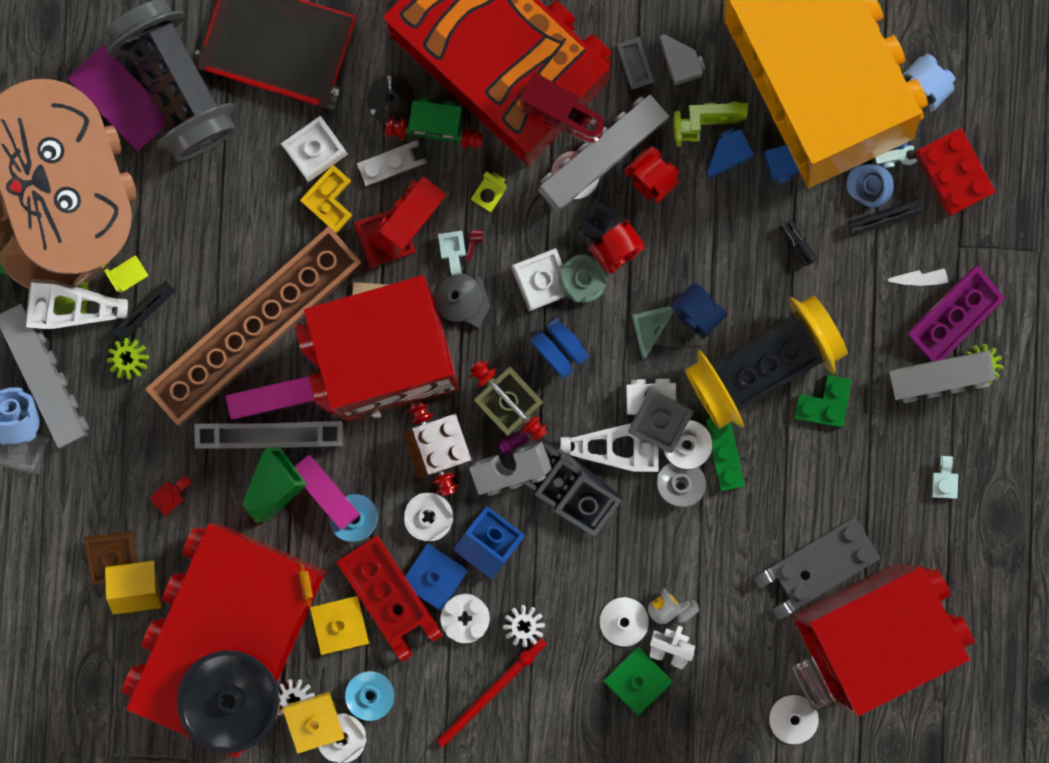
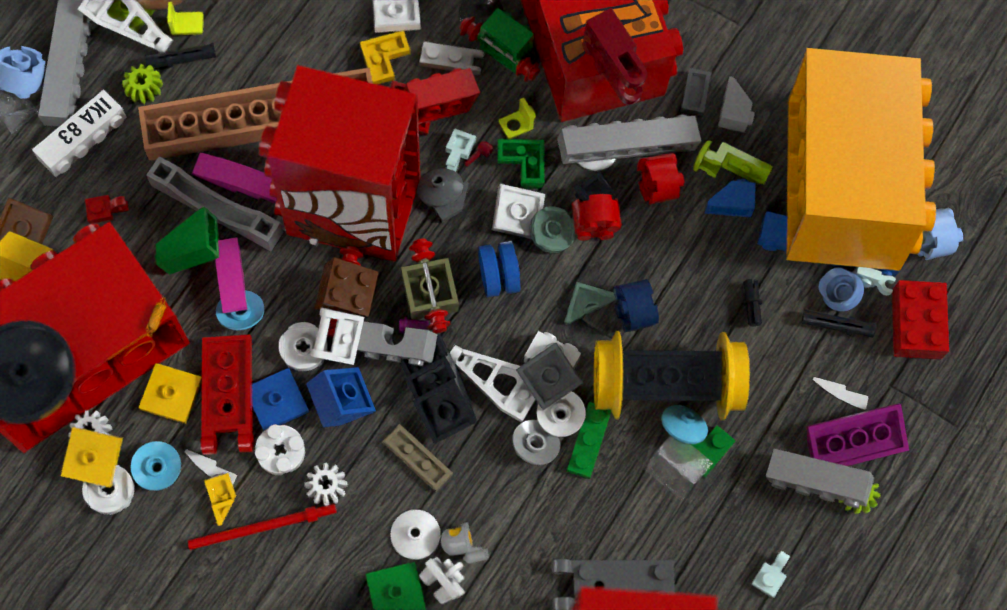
camera: 20 degrees right, 15 degrees down
none -> white brick [32,90,126,177]
none -> white sticker [185,450,237,484]
none -> yellow slope [204,472,236,526]
none -> white plate [310,308,364,365]
none -> dark tan tile [383,424,453,492]
none -> green brick [497,139,544,189]
none -> clear slope [644,436,713,501]
none -> medium azure dish [661,405,708,444]

